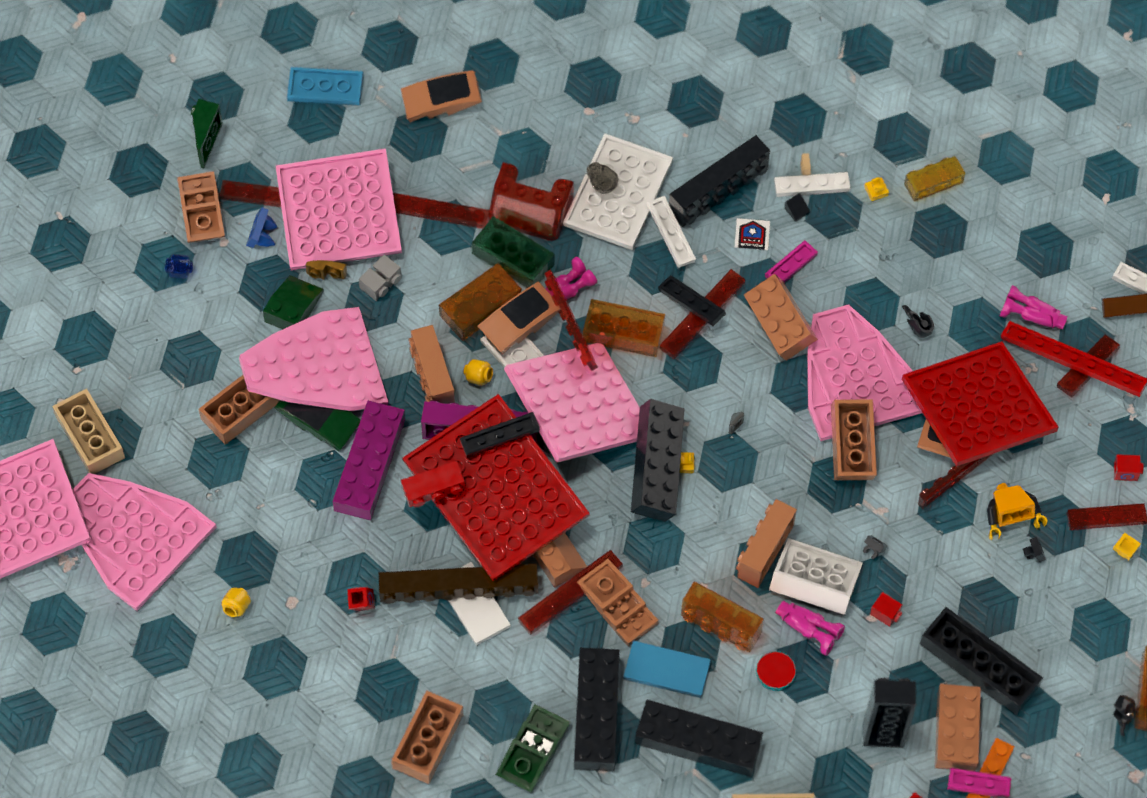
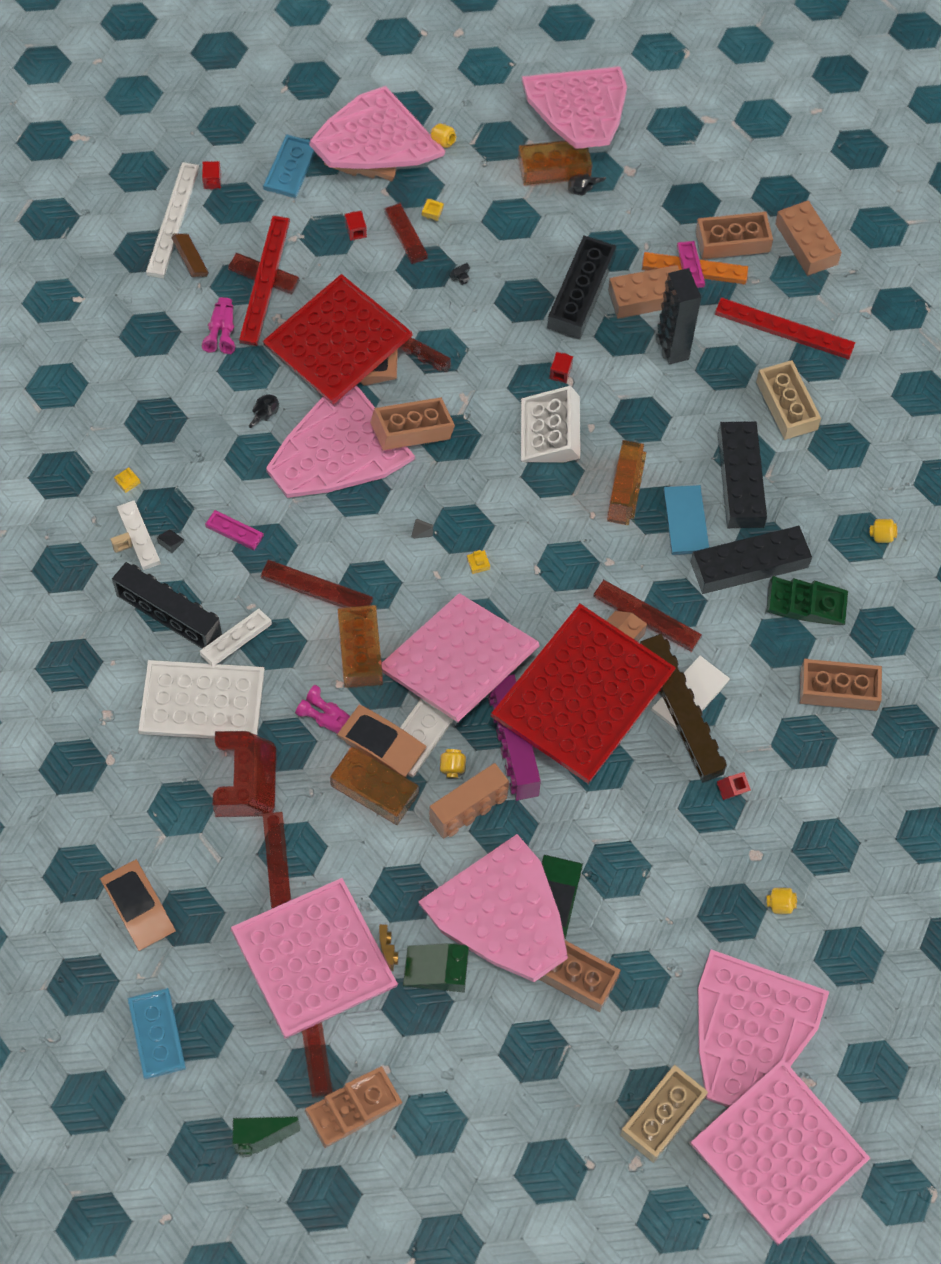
camera: 110 degrees left, 0 degrees up
clear blue head [165,254,193,279] -> none
blue tile [246,207,277,248] -> none
magenta brick [333,400,405,521] -> none
light grey piece [359,255,401,301] -> none
red brick [401,461,465,508] -> none
black tile [460,412,540,457] -> none
clear green brick [471,216,555,288] -> none
clear red plate [544,270,598,371] -> none
nougat slope [577,559,659,647] -> none
clear smoke hair [586,162,619,194] -> none
black brick [631,398,685,522] -> none
black tile [658,275,726,326] -> none
sticker [735,218,770,250] -> none
nougat brick [736,499,797,588] -> none
nougat brick [744,274,818,361] -> none
red tile [756,651,796,691] -> none
dark pink piece [775,601,845,656] -> none
black tile [863,535,888,559] -> none
clear yellow brick [904,156,966,202] -> none
light orange torso [987,483,1047,540] -> none

